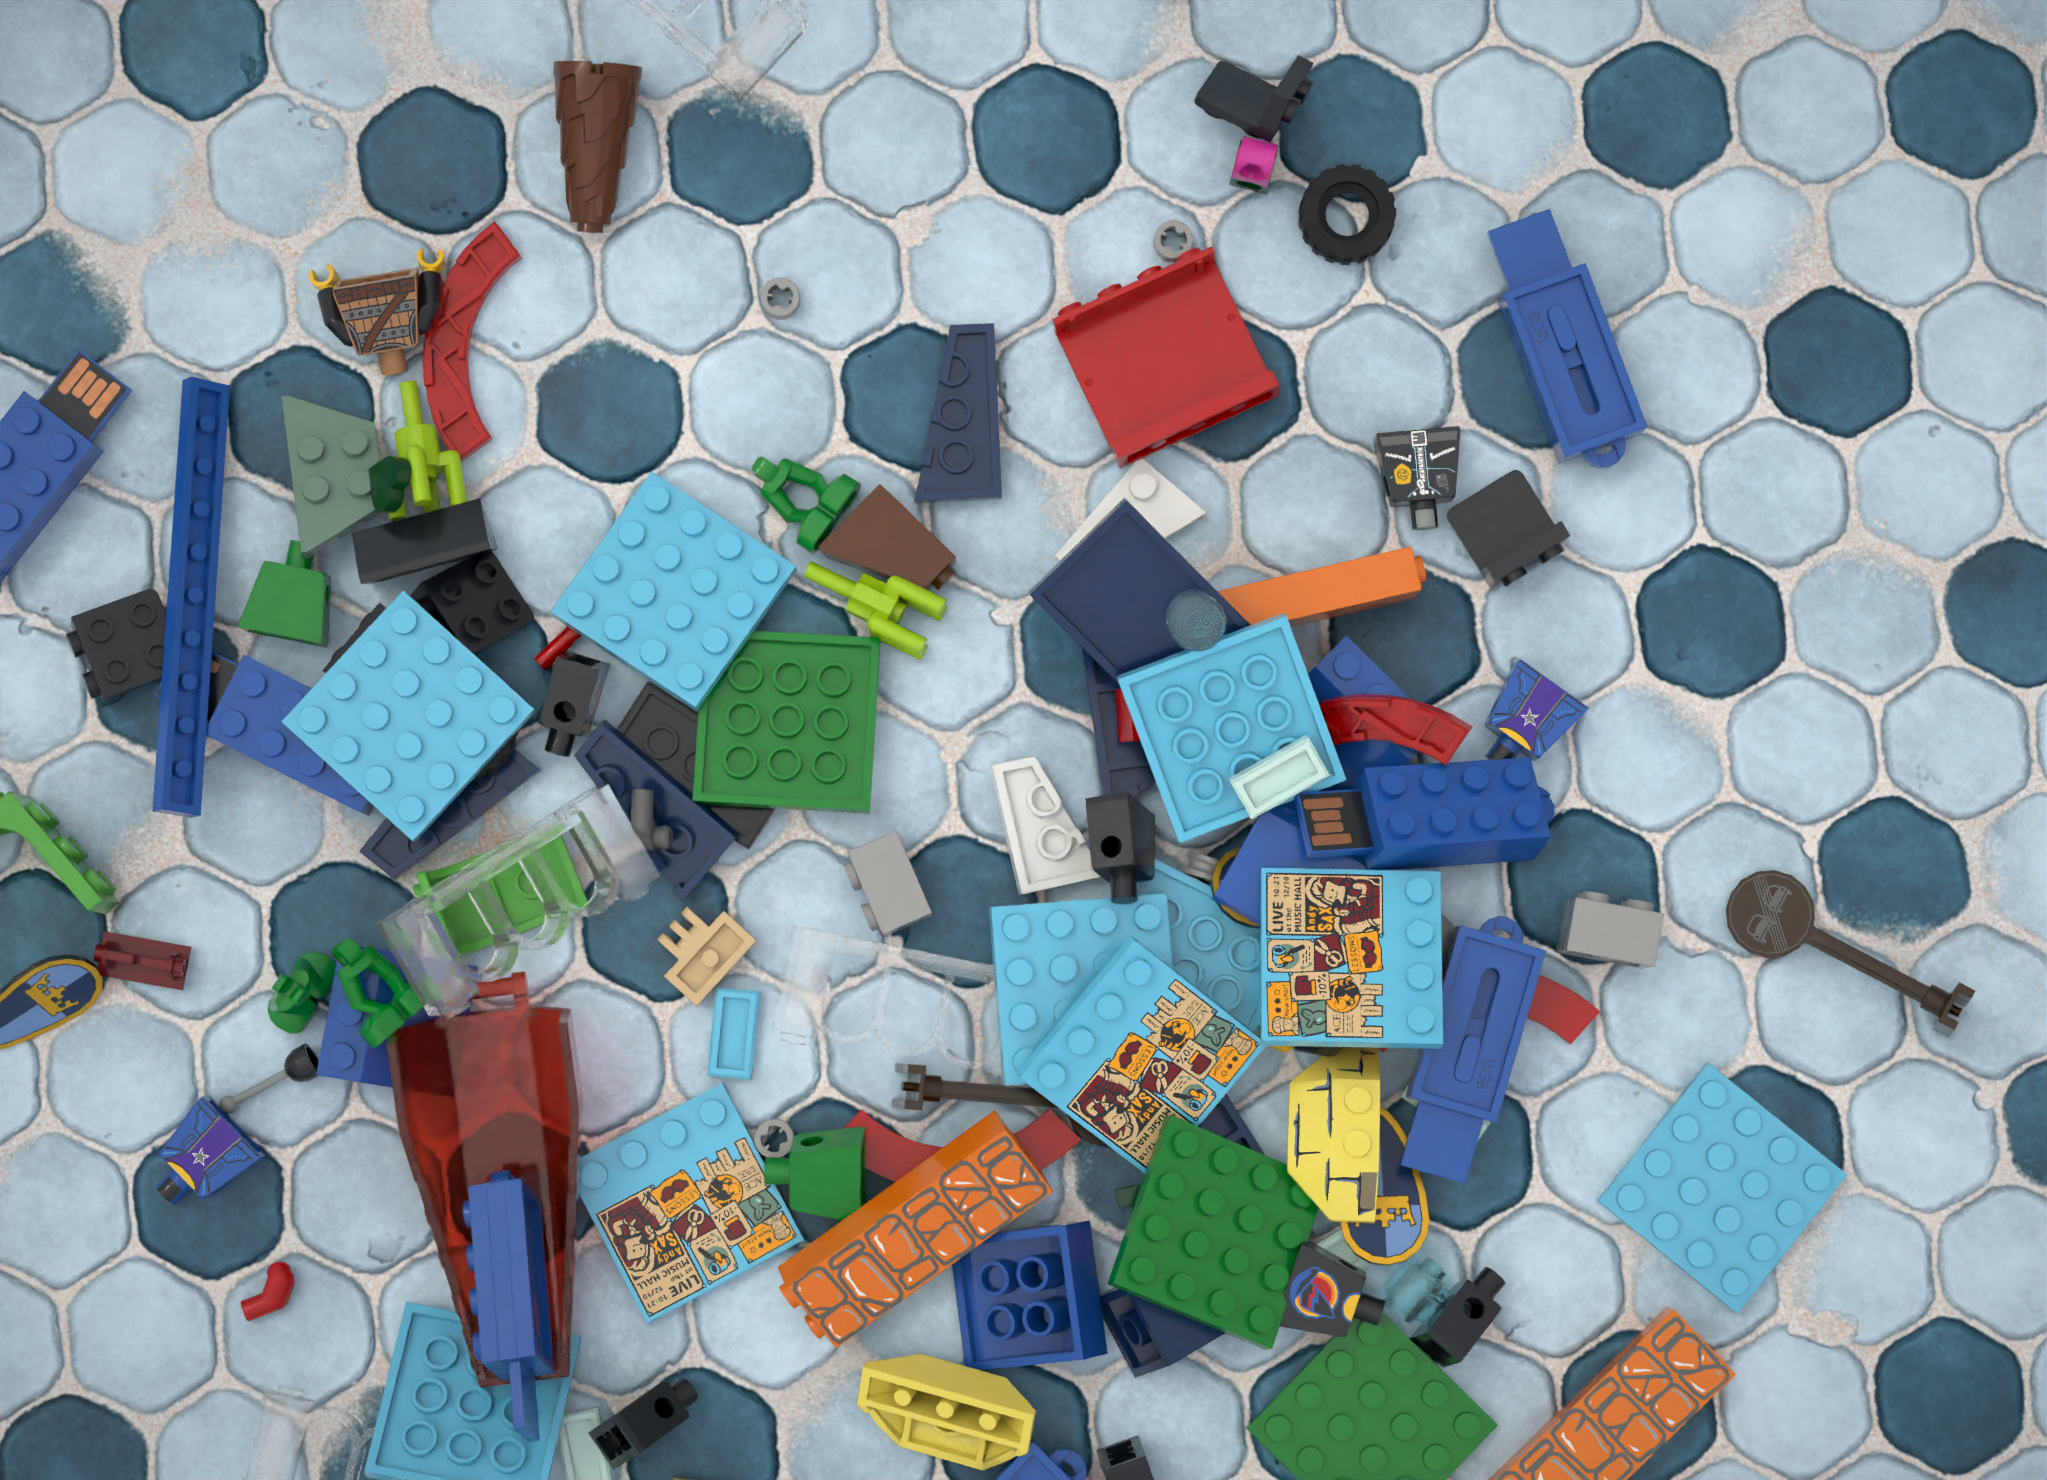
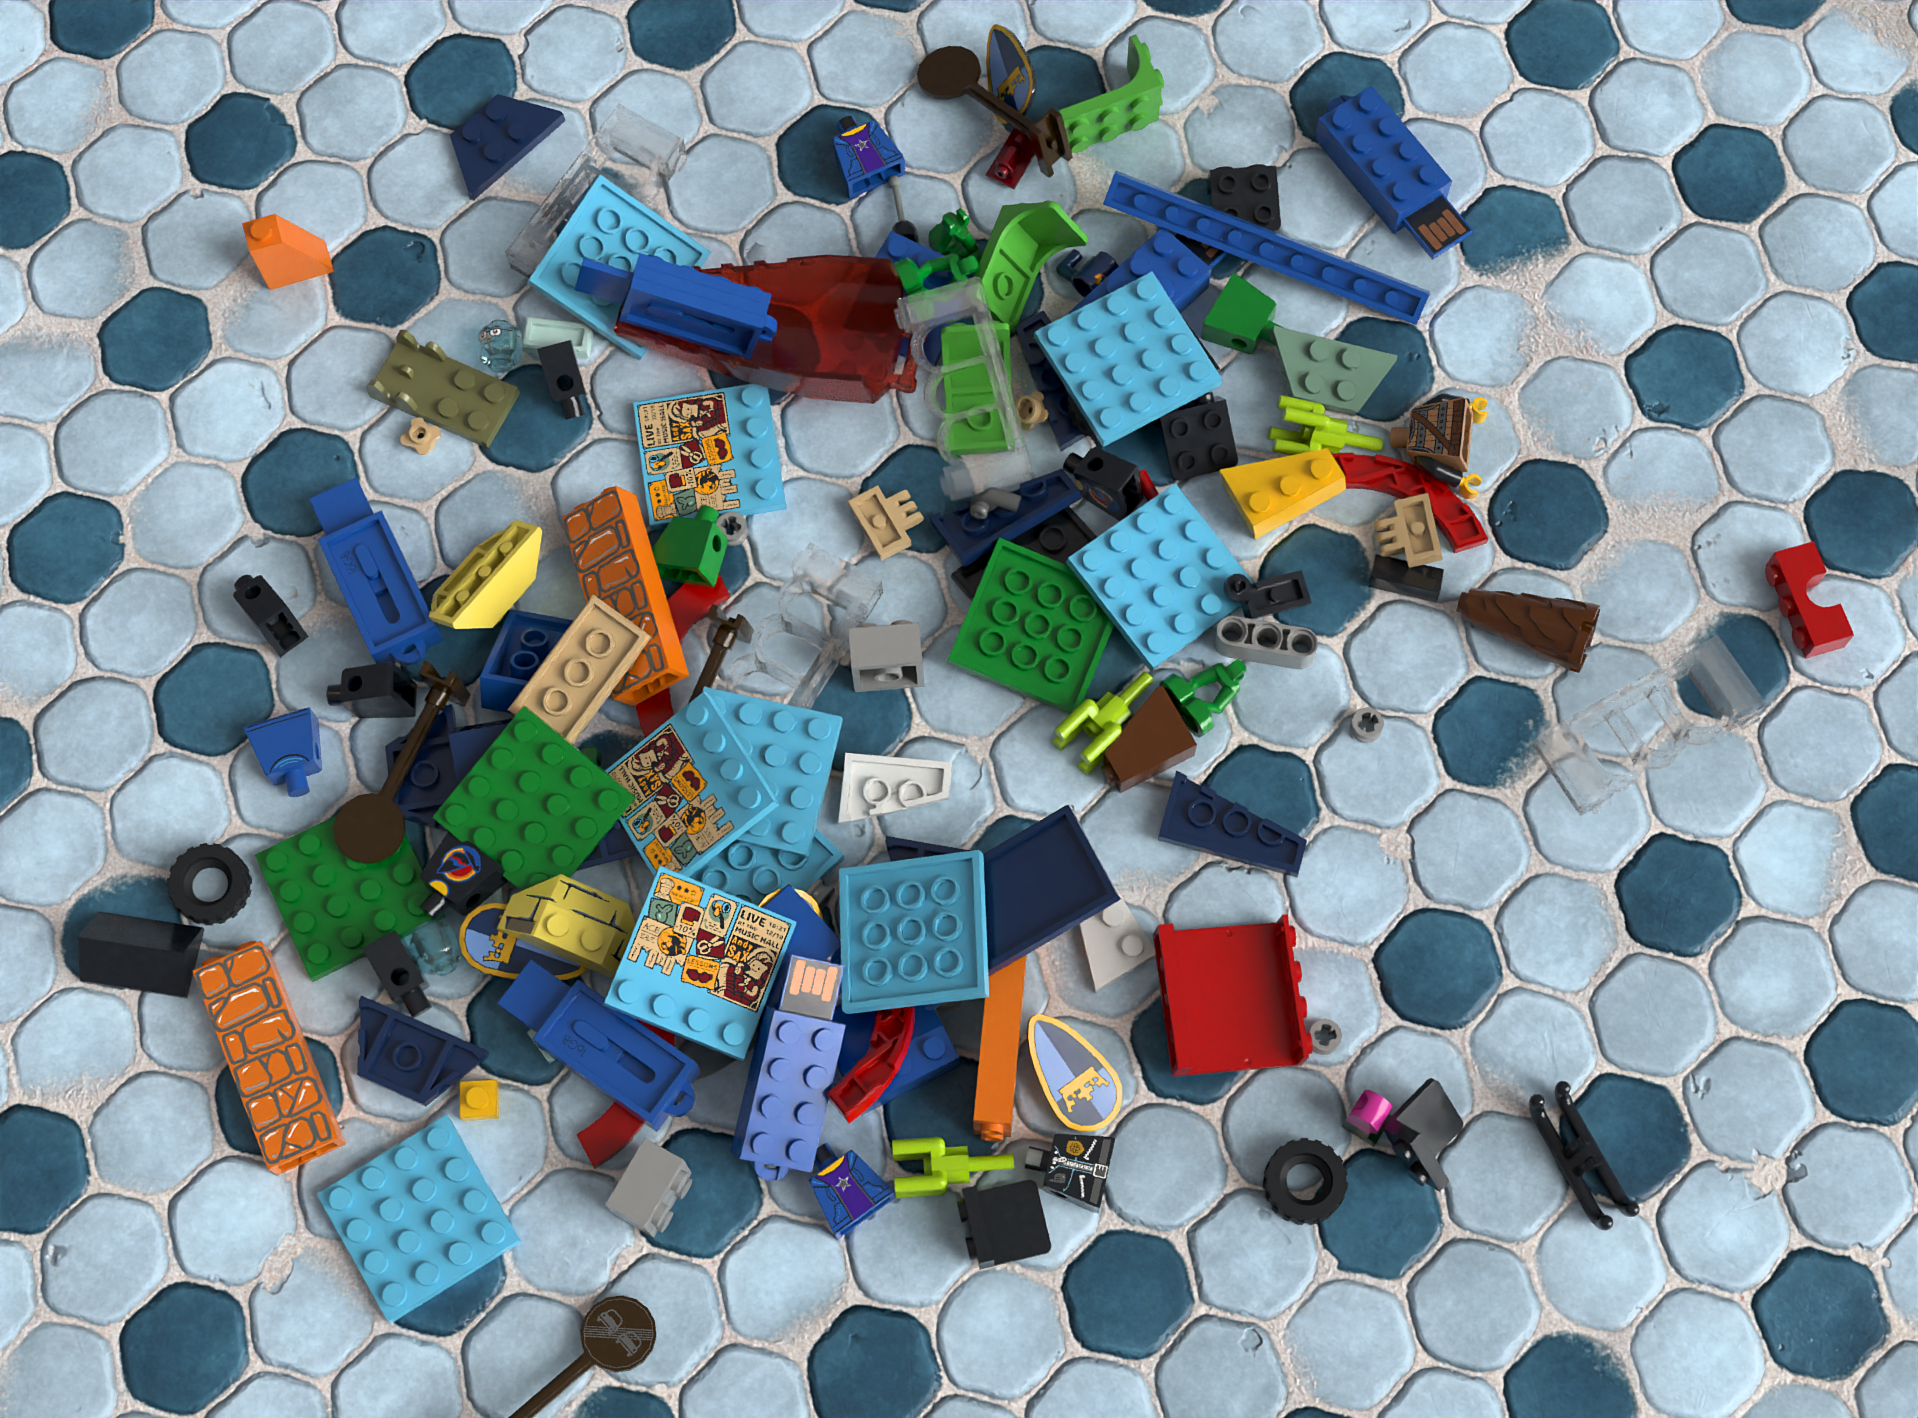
camera: 115 degrees right, 15 degrees down
red arm [240,1261,295,1322] -> none
black slope [352,498,498,584] -> none
dark green tile [369,456,411,513] -> none
medium azure tile [707,987,761,1080] -> none
black torso [1085,792,1155,904] -> none
clear light blue head [1165,589,1226,652] -> none
light aqua tile [1229,734,1330,819] -> none
blue piece [1487,209,1648,468] -> none
none -> dark brown piece [333,661,471,864]
none -> dark blue wing [357,996,489,1107]
none -> dark blue wing [385,704,458,832]
none -> yellow plate [460,1079,499,1121]
none -> tan tile [508,595,652,744]
none -> lime plant [892,1137,1014,1198]
none -> dark brown piece [917,46,1073,178]
none -> bright green bracket [966,200,1088,333]
none -> tan plate [1014,391,1048,431]
none -> shield [1027,1014,1122,1132]
none -> dark blue piece [1056,249,1119,298]
none -> light grey beam [1214,616,1318,669]
none -> yellow wedge [1220,448,1346,540]
none -> black hinge [1223,570,1312,619]
none -> black slope [1368,554,1444,602]
none -> tan hinge [1374,493,1443,568]

